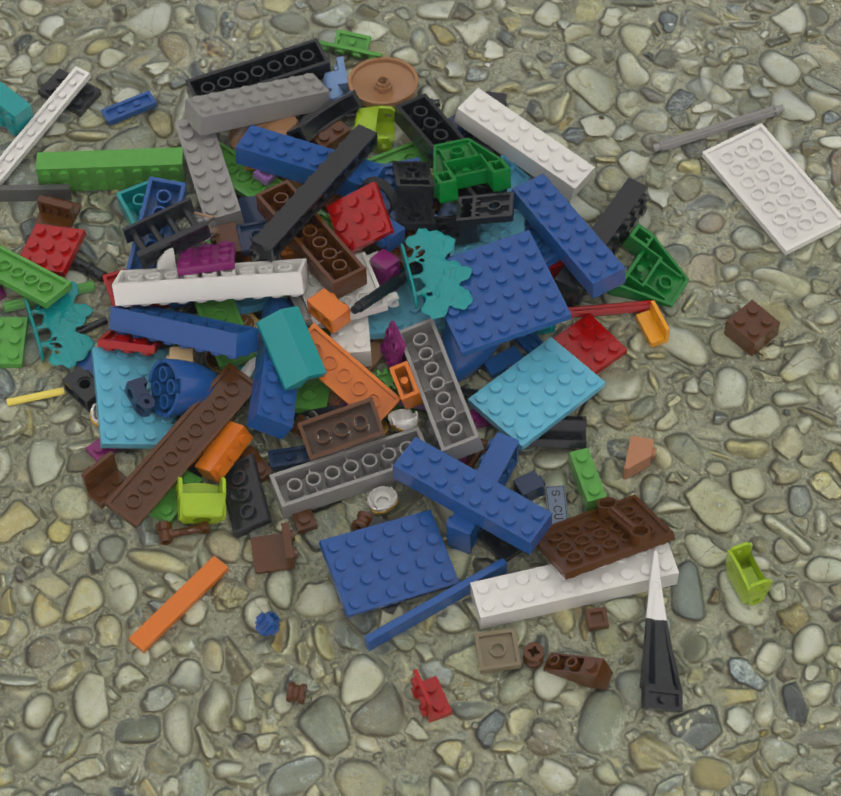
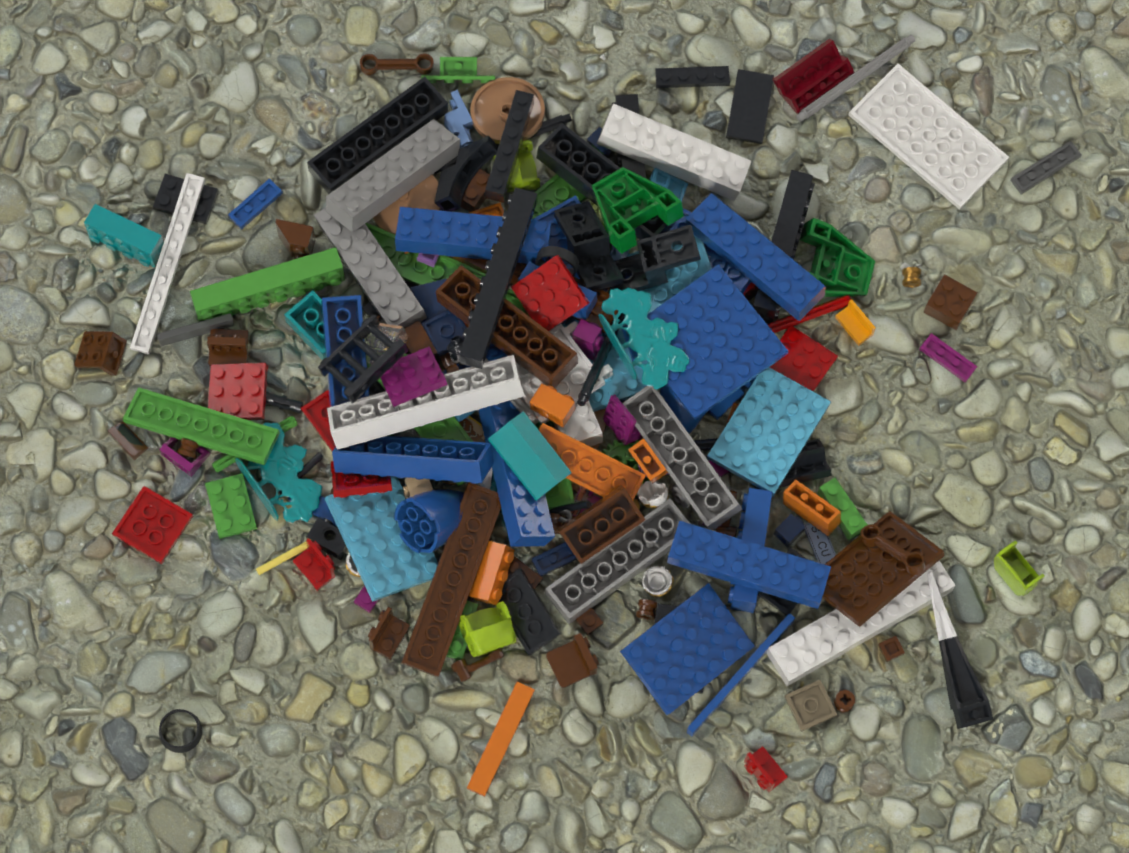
camera: 20 degrees left, 15 degrees up
dark blue leg [124,376,155,417] -> none
white tile [156,248,176,271] -> none
blue gear [255,611,280,636] -> none
reddish brown wheel [286,681,307,705] -> none
reddish brown slope [543,652,613,690] -> none
nougat slope [623,435,657,479] -> none
none -> reddish brown slope [275,219,316,259]
none -> red bracket [292,538,335,591]
none -> reddish brown piece [360,53,434,75]
none -> black brick [485,90,534,203]
none -> black plate [655,66,730,88]
none -> black tile [726,69,774,144]
none -> dark red slope [773,38,855,114]
none -> orange brick [783,480,841,536]
none -> pearl gold wheel [902,267,921,288]
none -> magenta plate [919,333,977,383]

